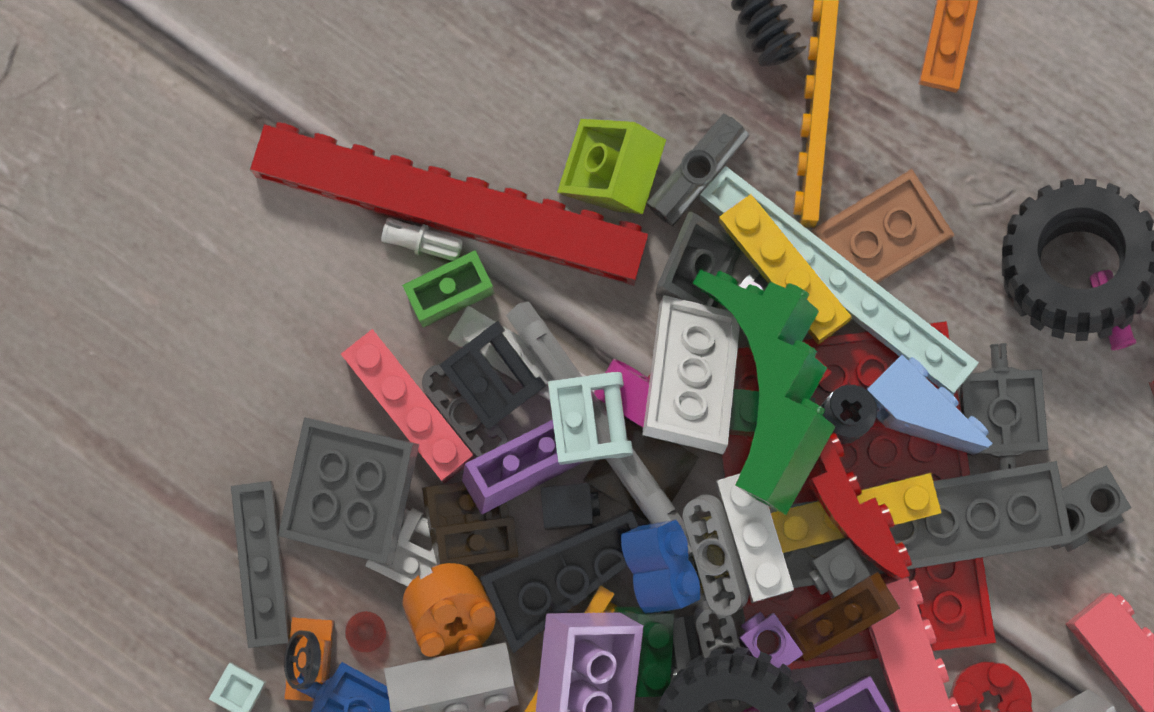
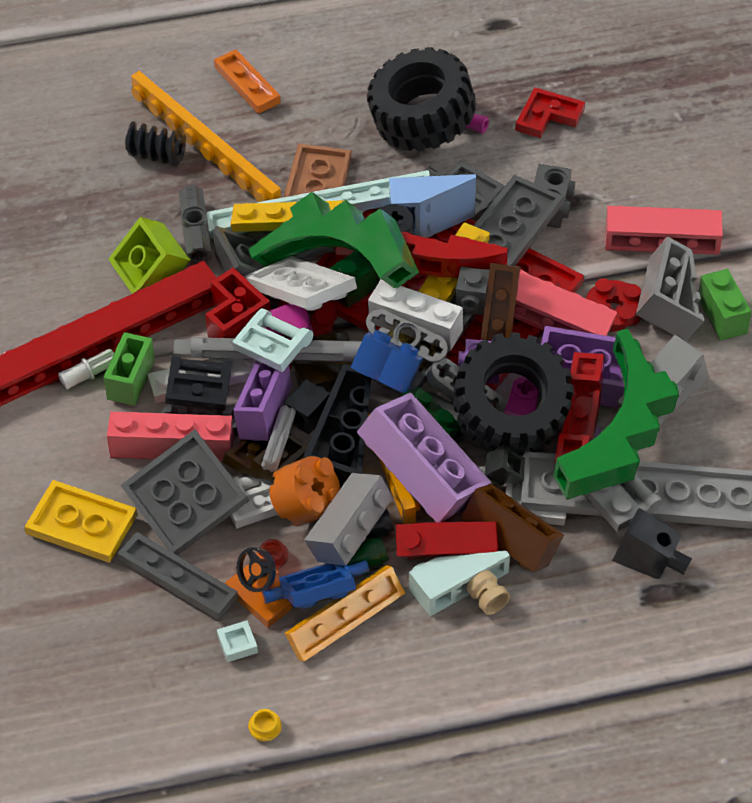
camera: 50 degrees left, 30 degrees down
none -> yellow plate [24,480,138,563]
none -> red brick [205,267,270,338]
none -> light grey axle [261,405,296,472]

